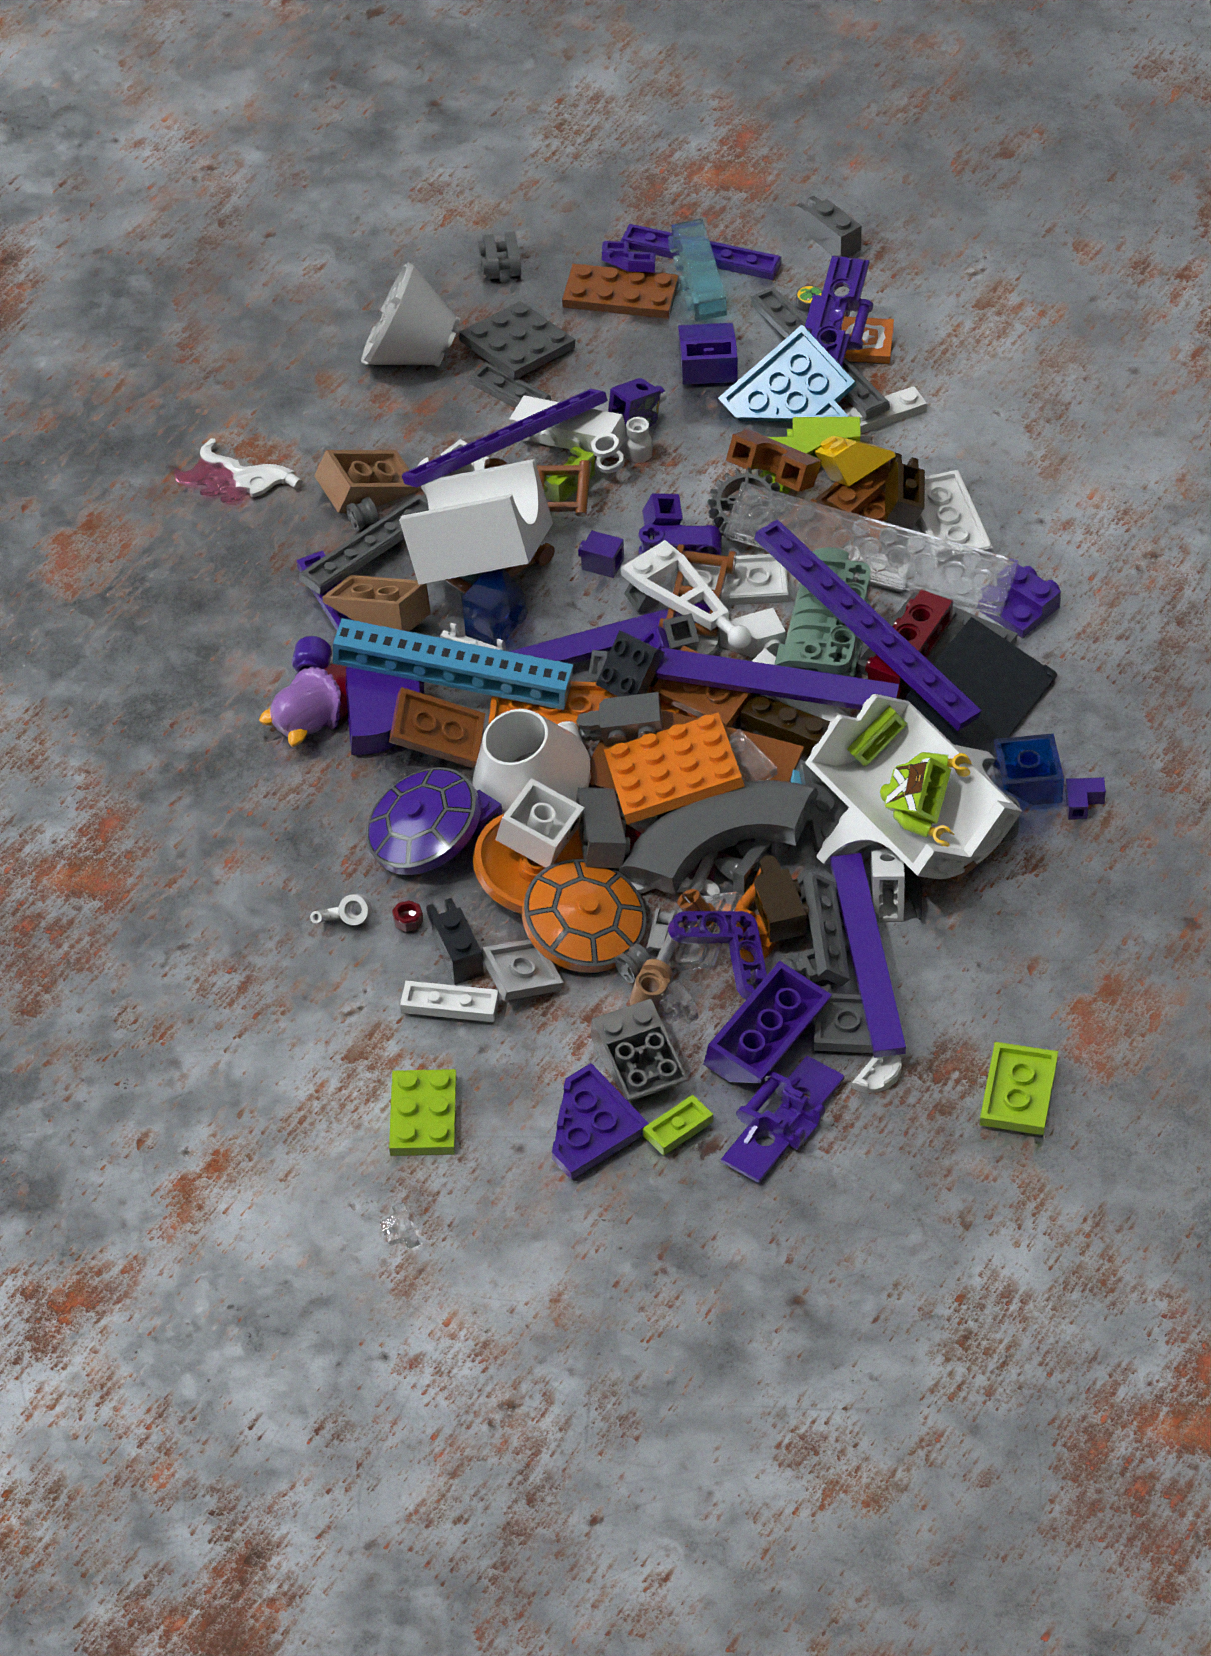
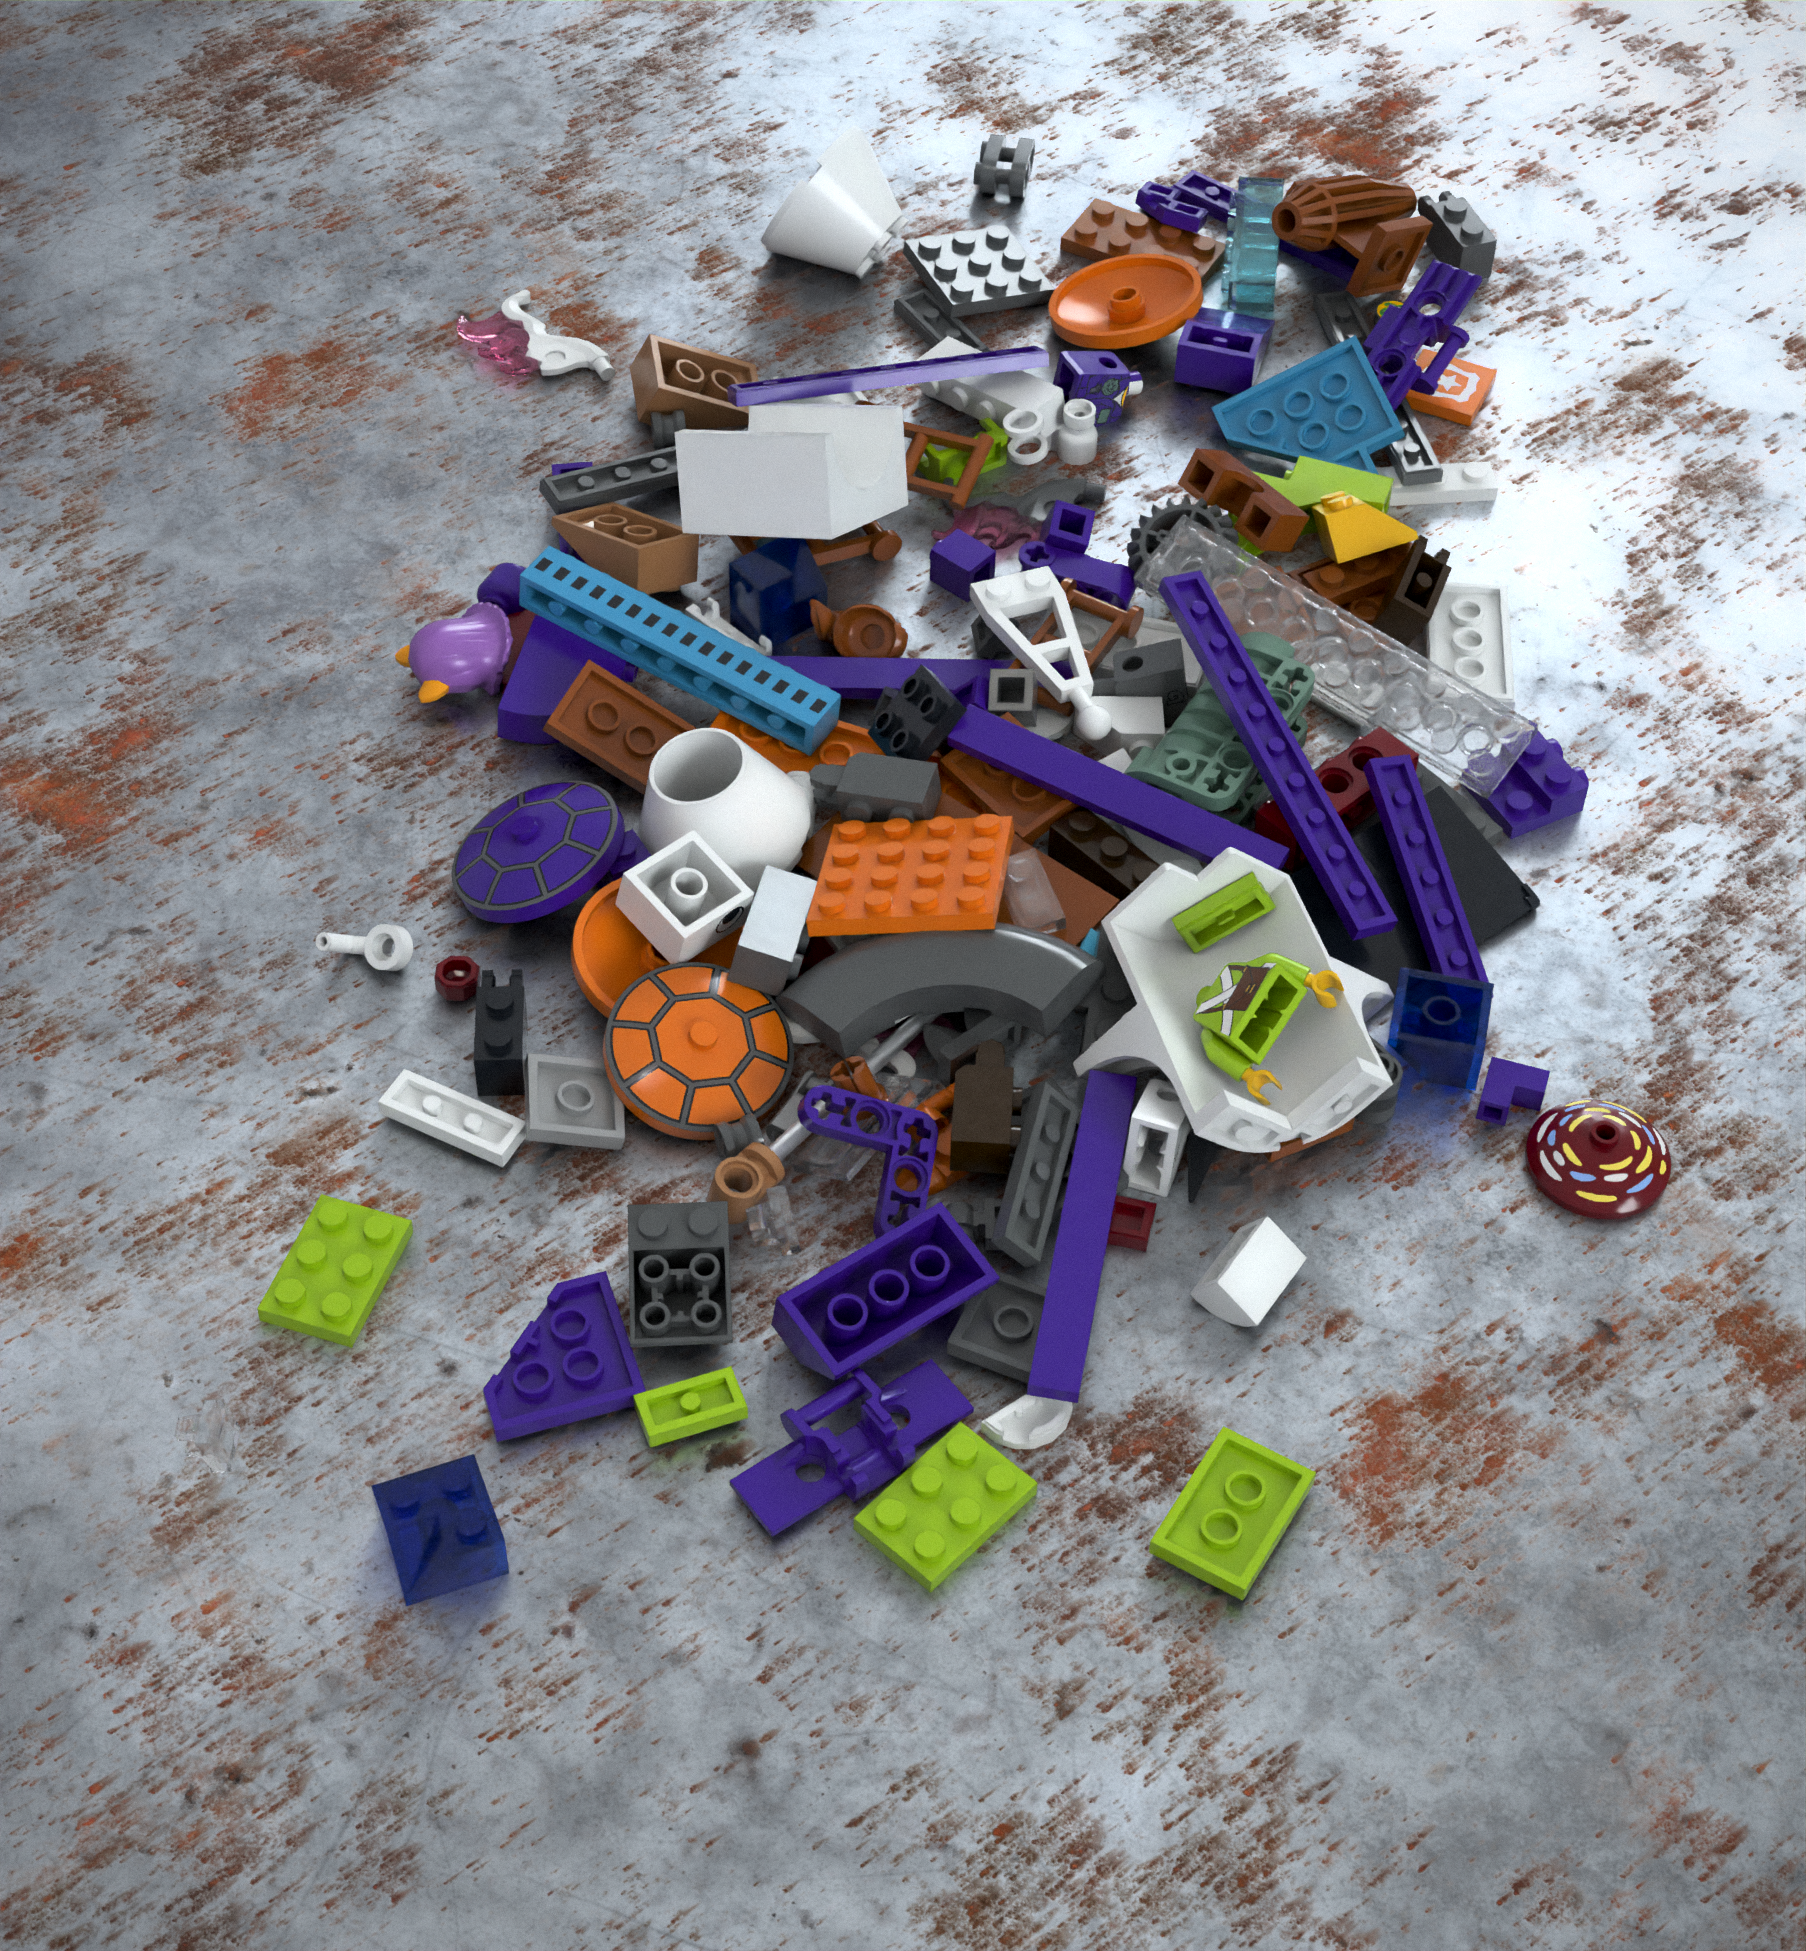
camera: 15 degrees right, 0 degrees up
none -> clear blue slope [371,1454,509,1606]
none -> dark orange hair [809,599,908,658]
none -> lime plate [853,1421,1038,1593]
none -> piece [931,477,1107,550]
none -> orange dish [1048,254,1204,349]
none -> dark grey torso [1092,638,1189,727]
none -> dark red tile [1107,1195,1157,1252]
none -> white brick [1190,1216,1307,1327]
none -> dark orange piece [1271,174,1433,298]
none -> dark purple plate [1363,754,1494,1010]
none -> dark red dish [1525,1099,1671,1219]

